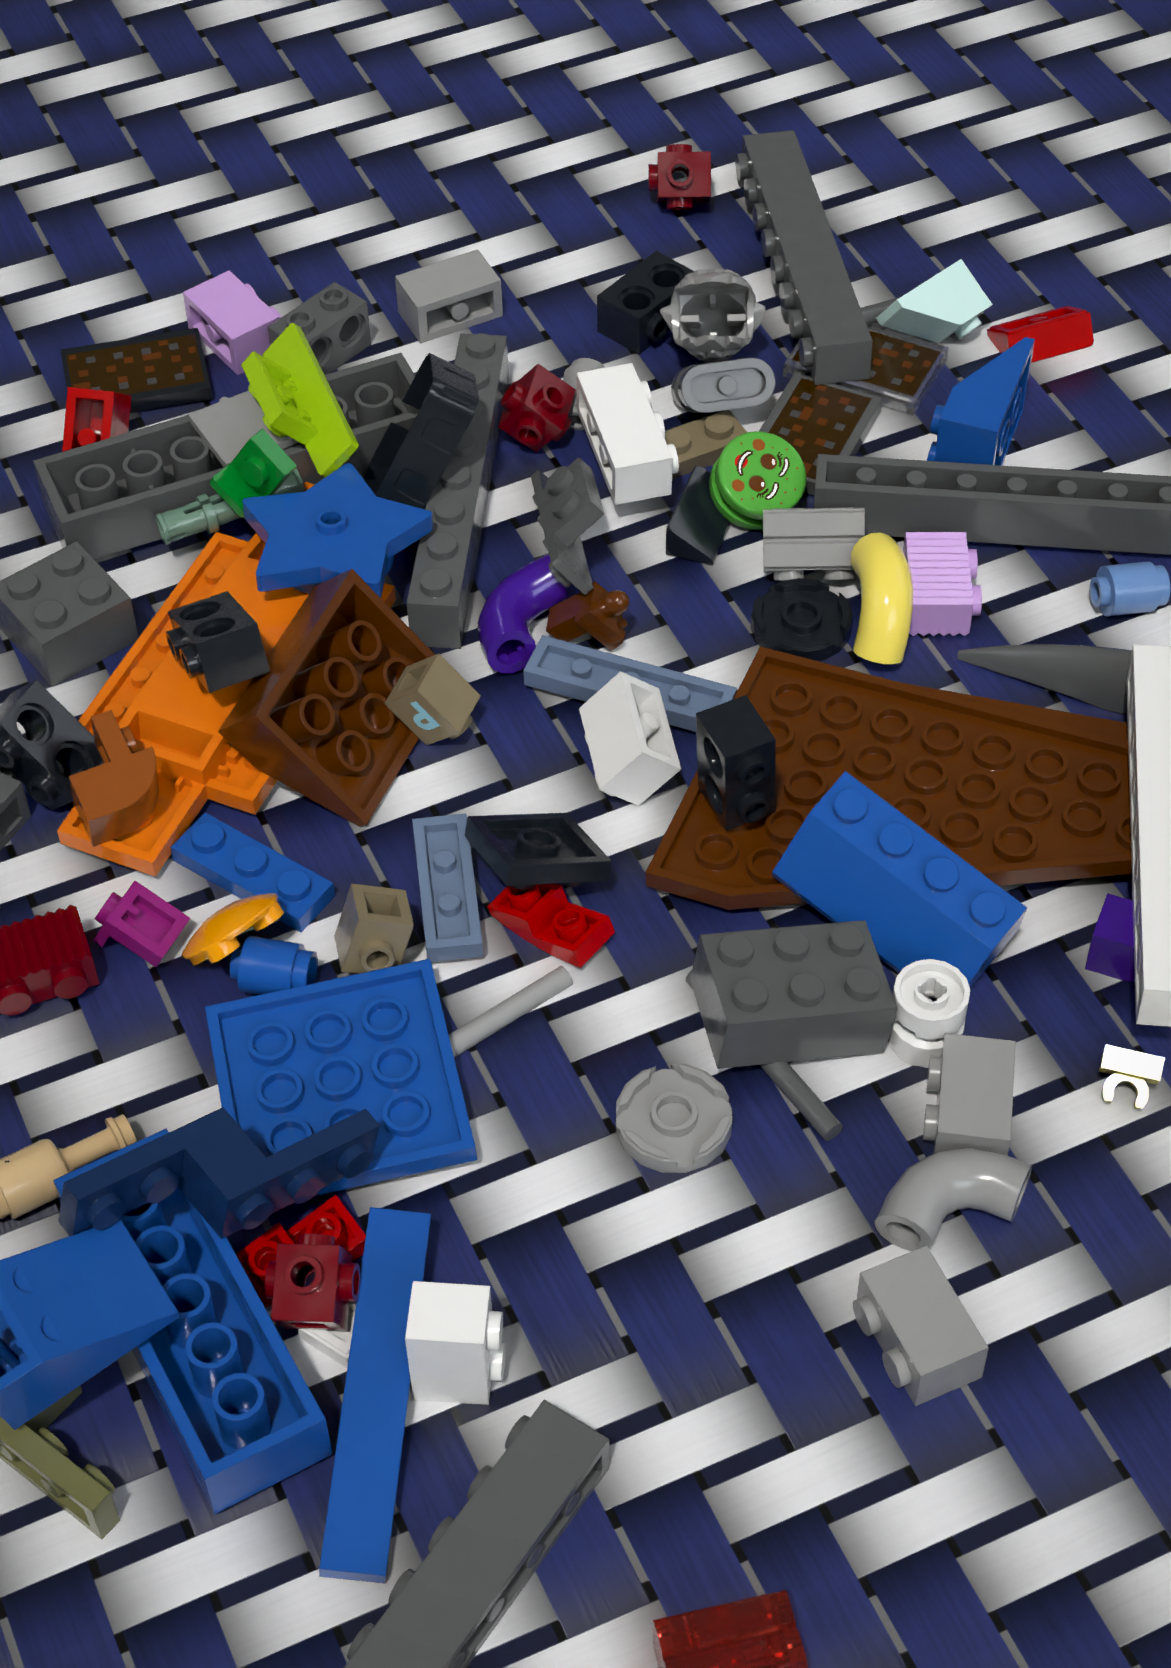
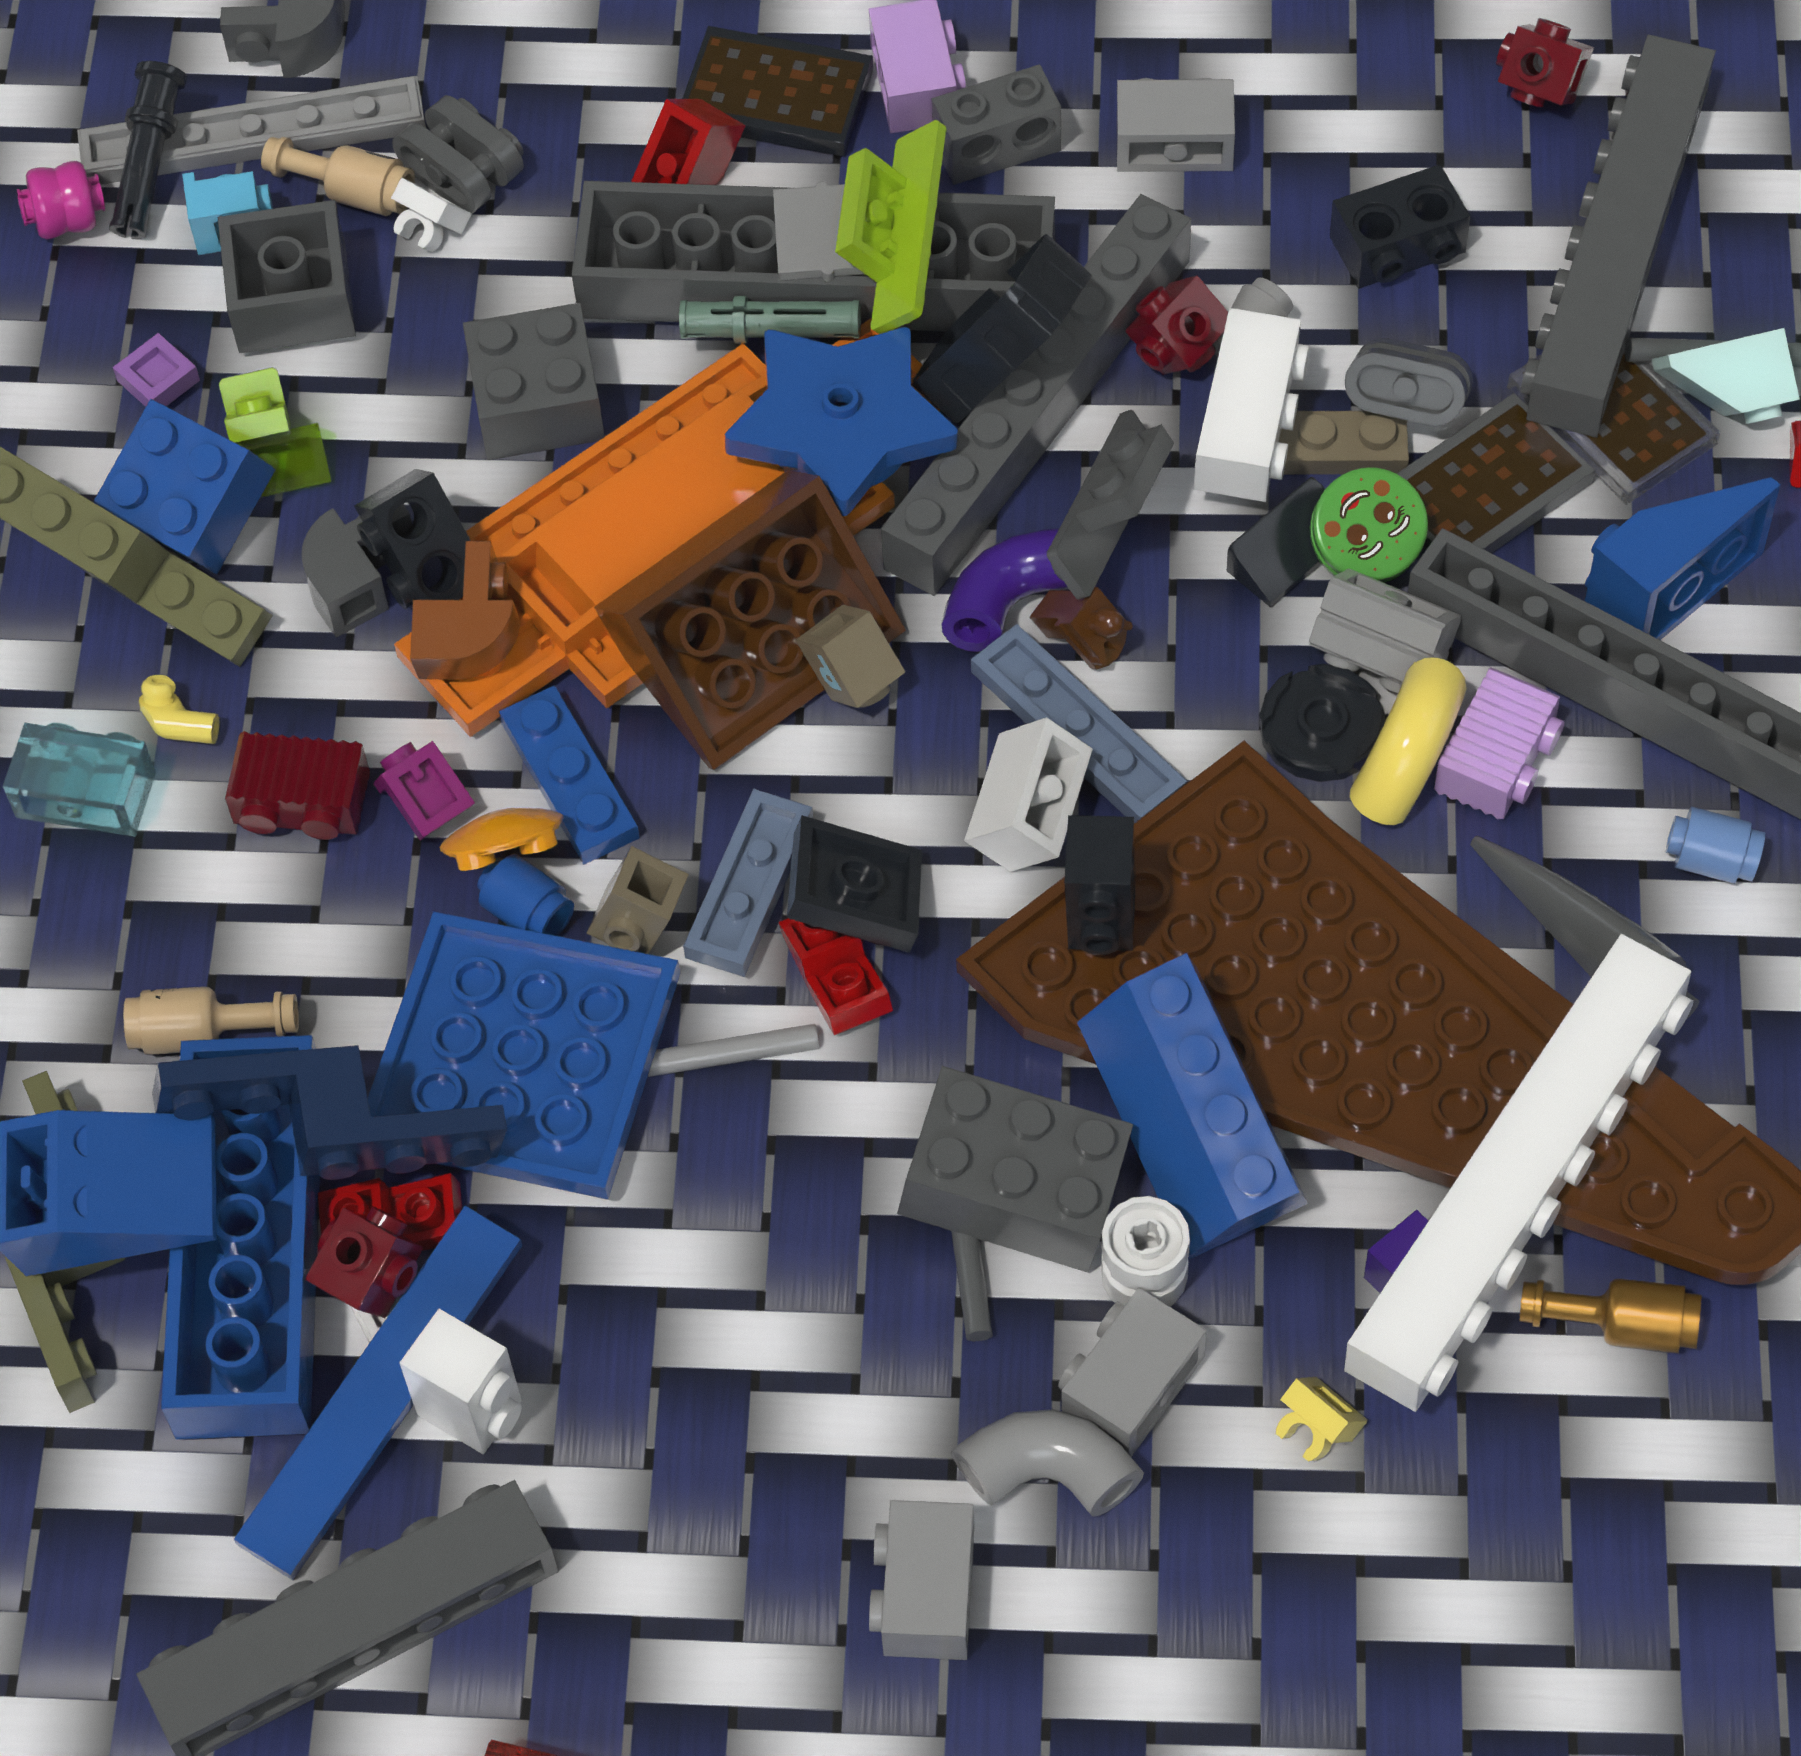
camera: 30 degrees right, 10 degrees up
black brick [166,591,270,693] -> none
green bracket [210,428,297,518] -> none
light grey tile [616,1064,732,1173] -> none
light grey head [660,268,765,363] -> none

